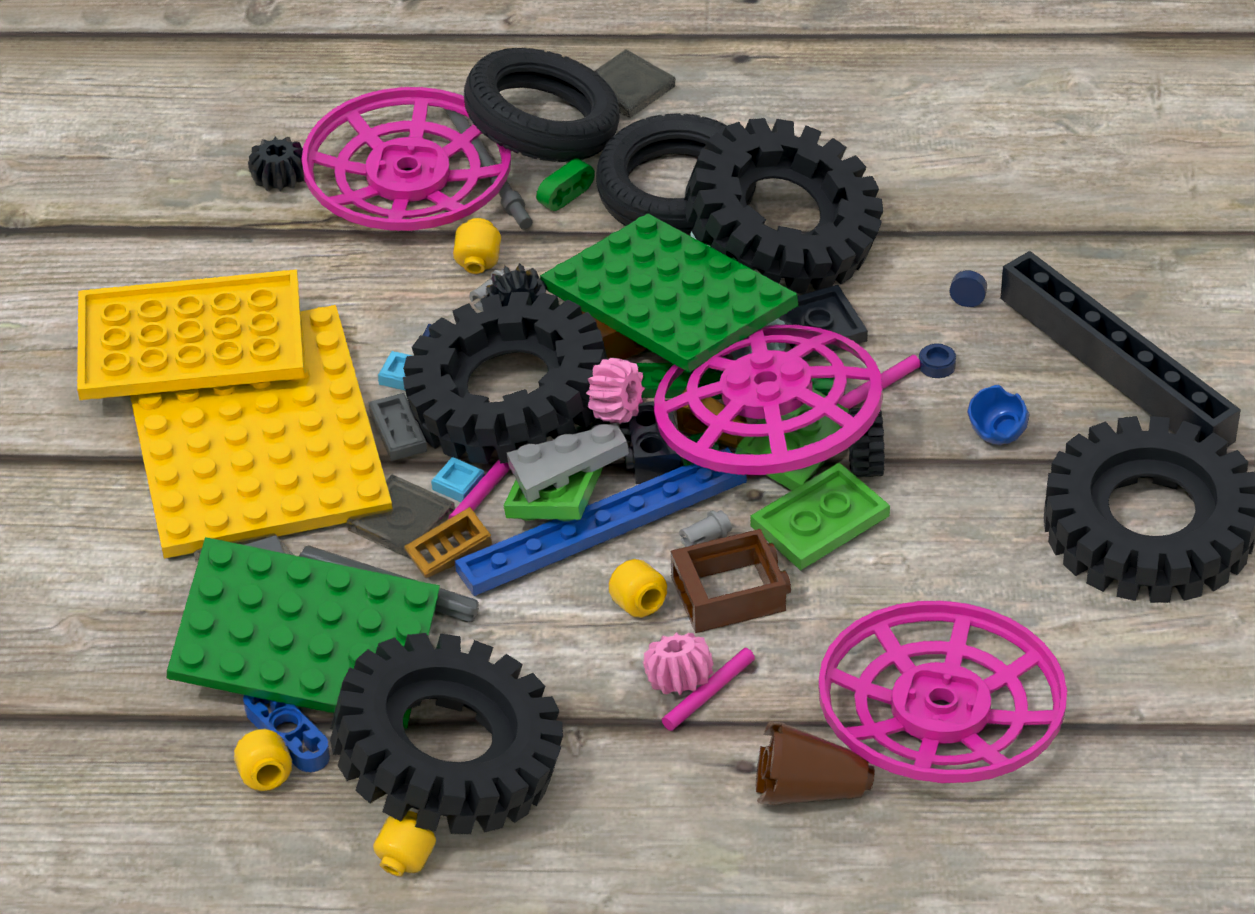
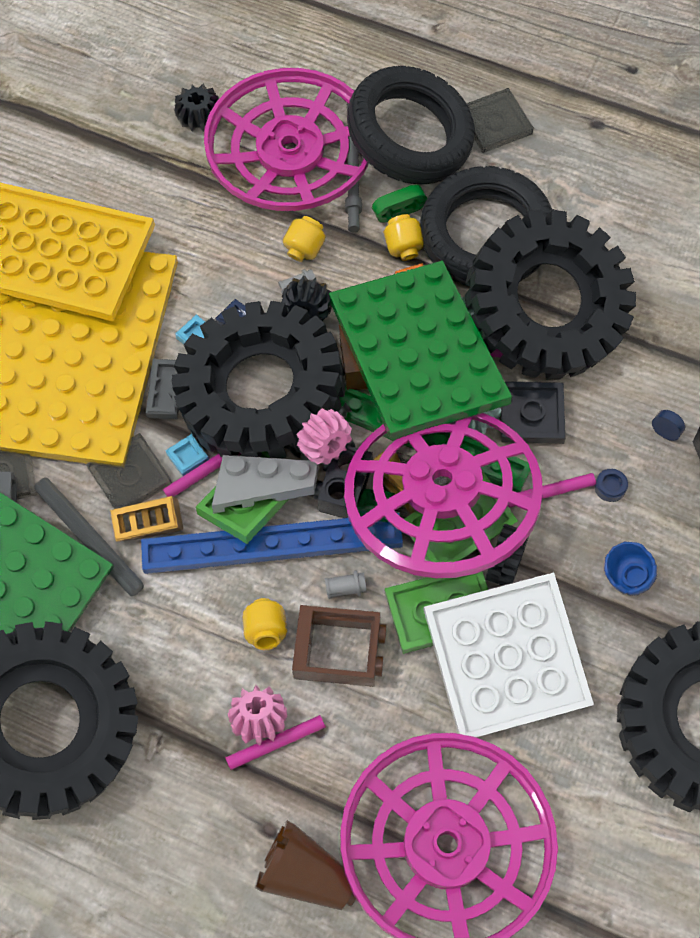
camera: 25 degrees right, 20 degrees up
none -> yellow head [383,214,424,261]
none -> white plate [423,572,594,737]

